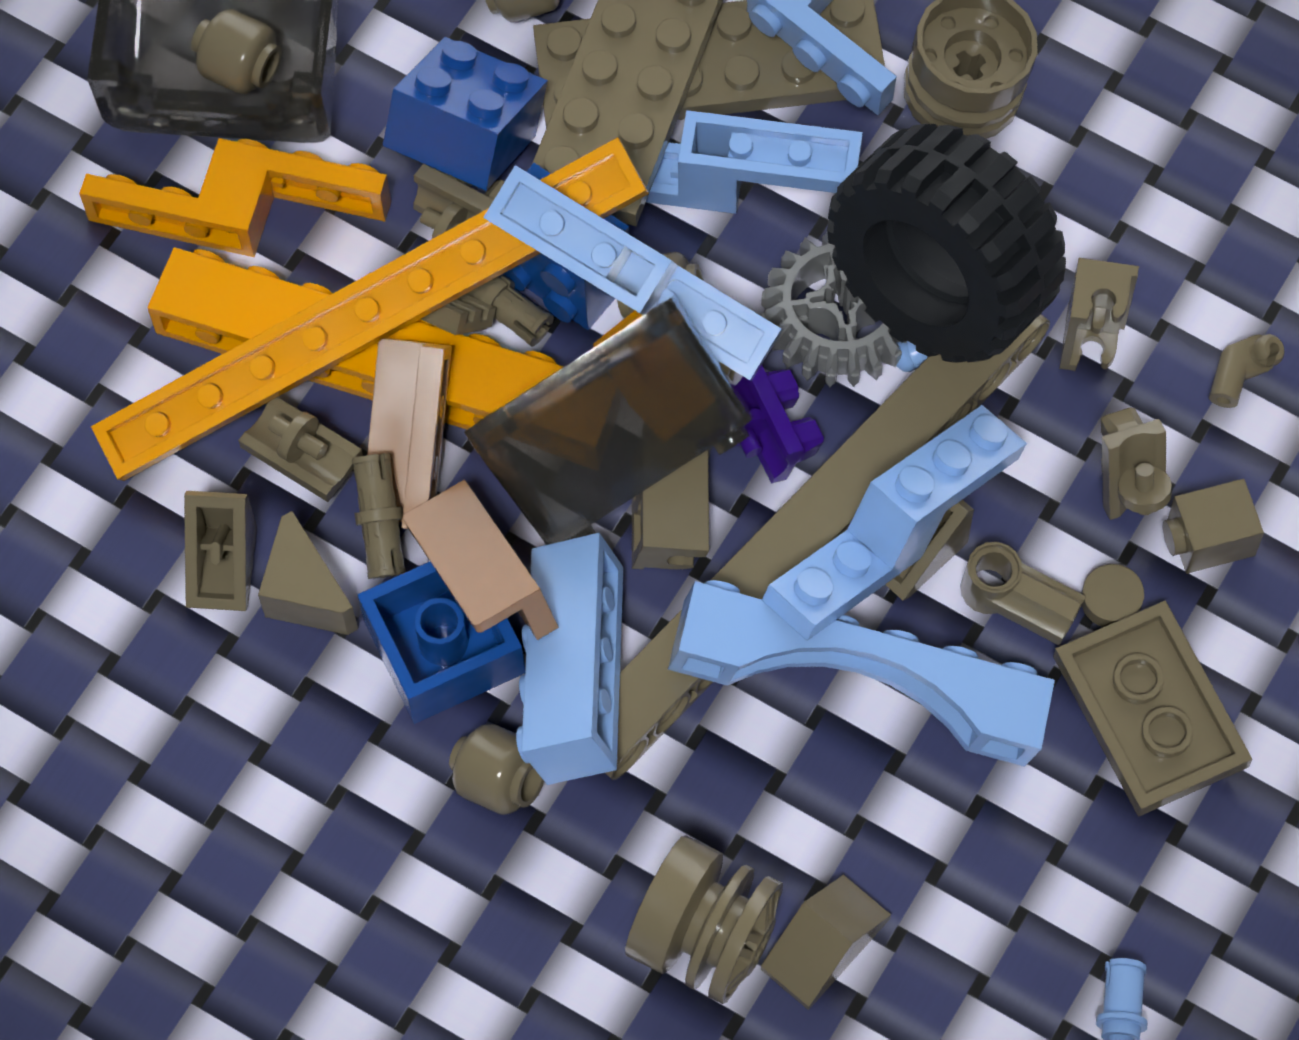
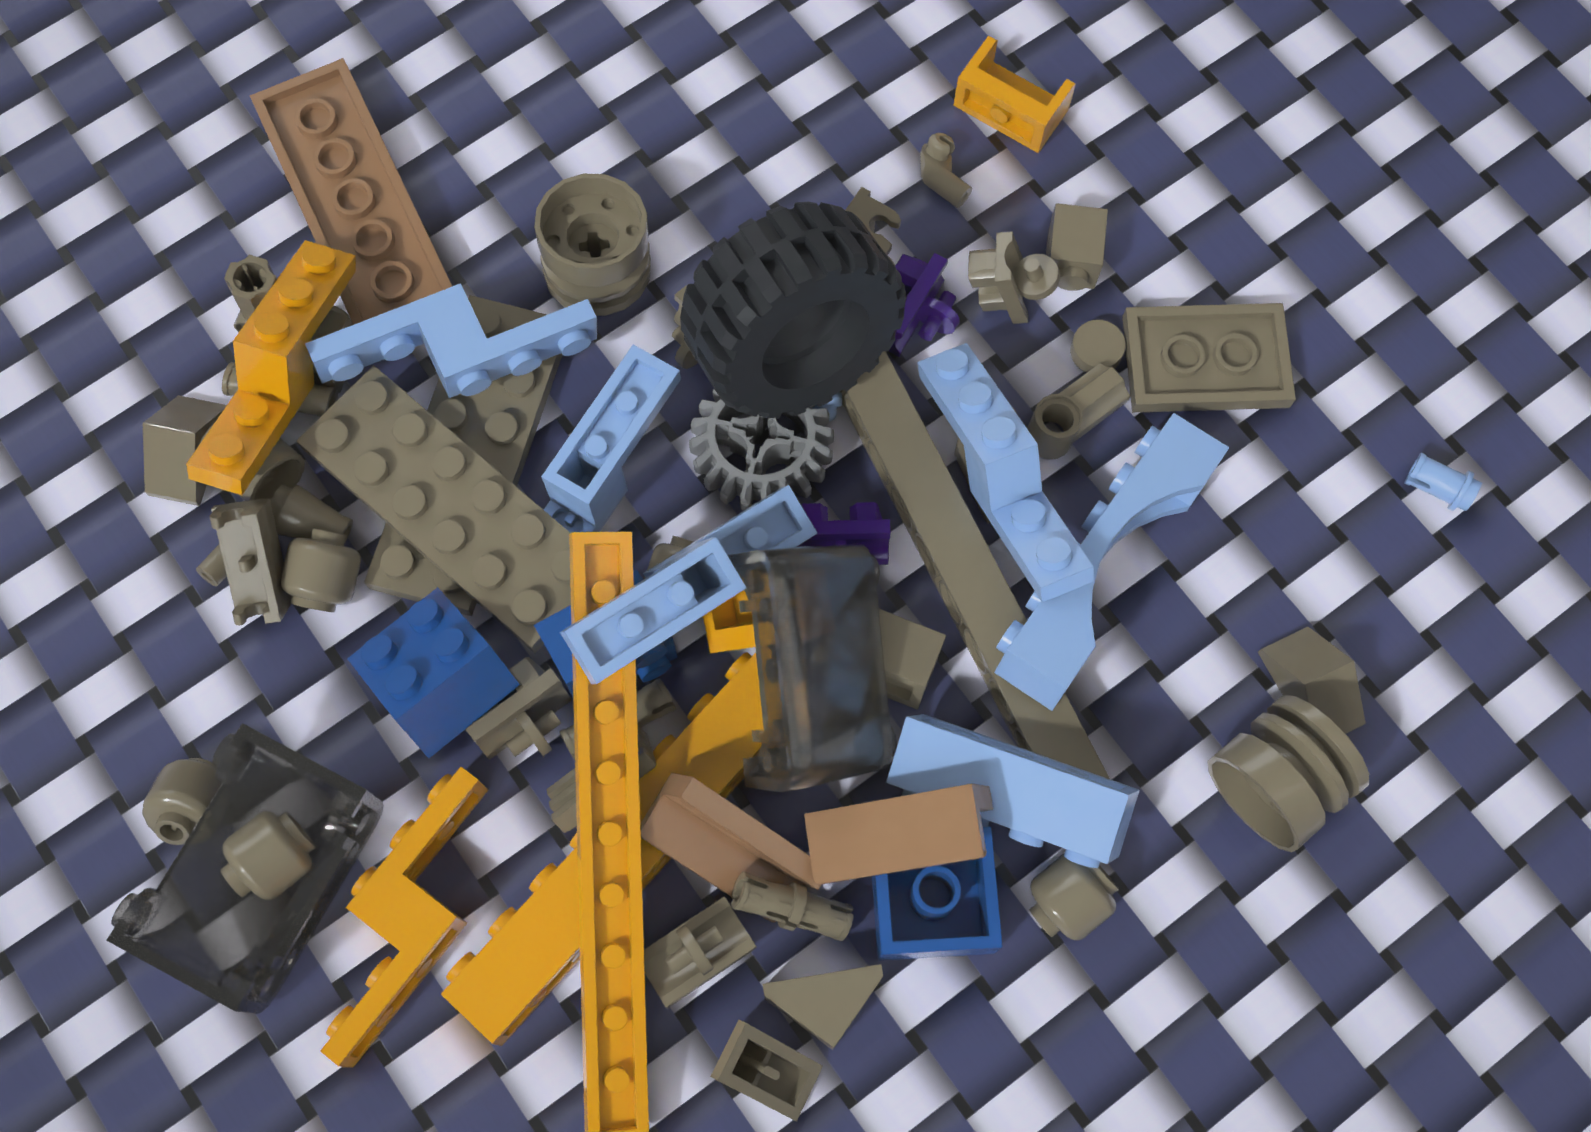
camera: 70 degrees left, 5 degrees up
none -> dark purple hips [889,253,960,357]

